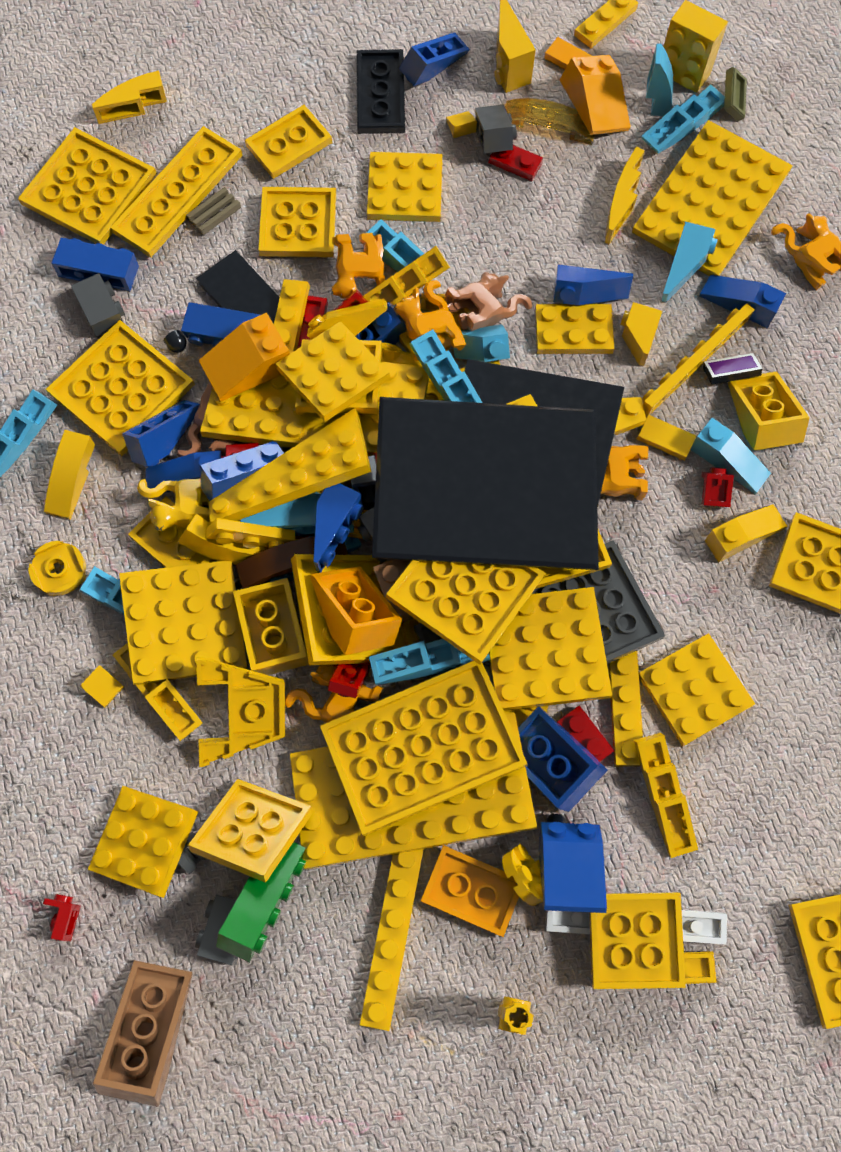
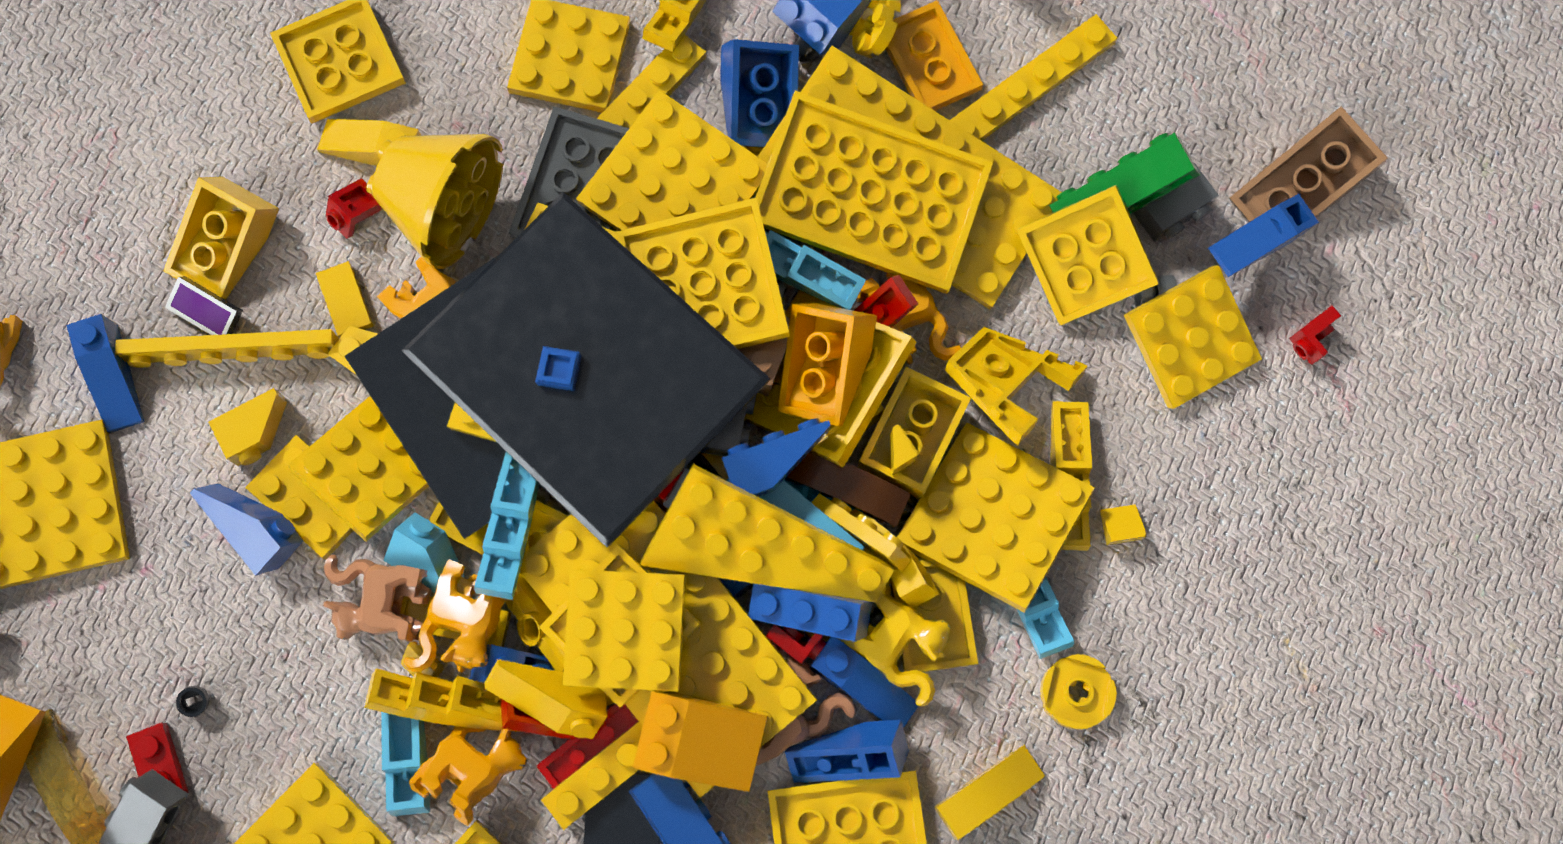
camera: 140 degrees left, 5 degrees up
red plate [557,705,614,762] -> none
yellow slope [605,146,645,245] -> none
medium azure slope [662,222,718,303] -> none
medium azure slope [690,418,771,494] -> none
none -> black hinge [176,686,210,717]
none -> yellow plate [288,396,429,542]
none -> yellow cone [366,134,504,269]
none -> blue tile [535,346,582,391]
none -> yellow slope [890,424,918,475]
none -> blue slope [1208,194,1319,277]

